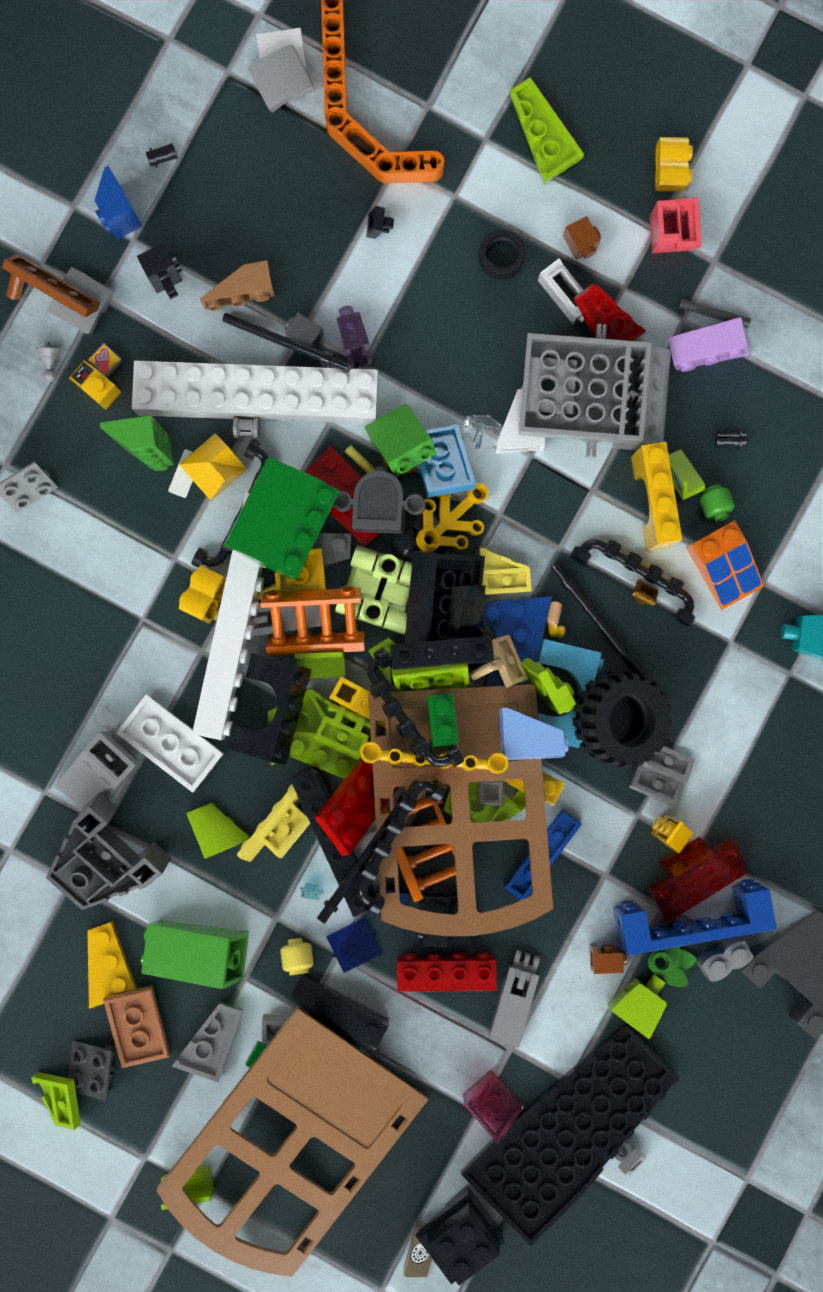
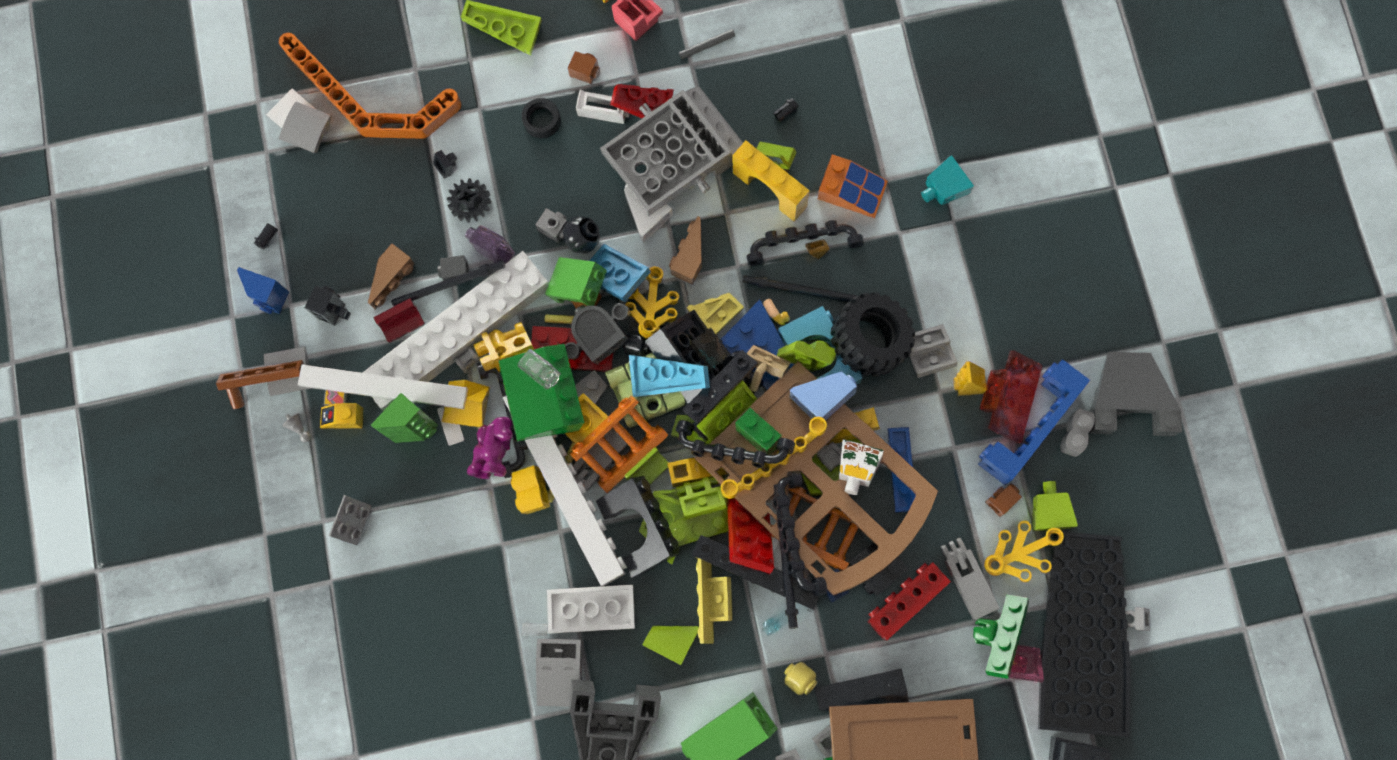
camera: 30 degrees left, 10 degrees down
clear blue piece [326,917,382,973] -> none
clear panel [461,415,503,449] -> none
bright green plate [648,946,697,987] -> none
lavender wedge [668,317,750,372] -> none
bright green head [699,484,735,522] -> none
none -> white tile [298,365,468,409]
none -> dark red panel [373,298,425,343]
none -> black gear [447,178,492,223]
none -> magenta animal [467,417,513,479]
none -> yellow hips [473,322,534,372]
none -> clear brick [518,349,560,389]
none -> light grey brick [535,208,568,243]
none -> black plant [563,216,600,254]
none -> medium azure wing [629,355,710,397]
none -> medium nougat slope [669,216,702,285]
none -> torso [839,439,884,495]
none -> plate [973,594,1029,679]
none -> yellow plant [984,521,1064,583]

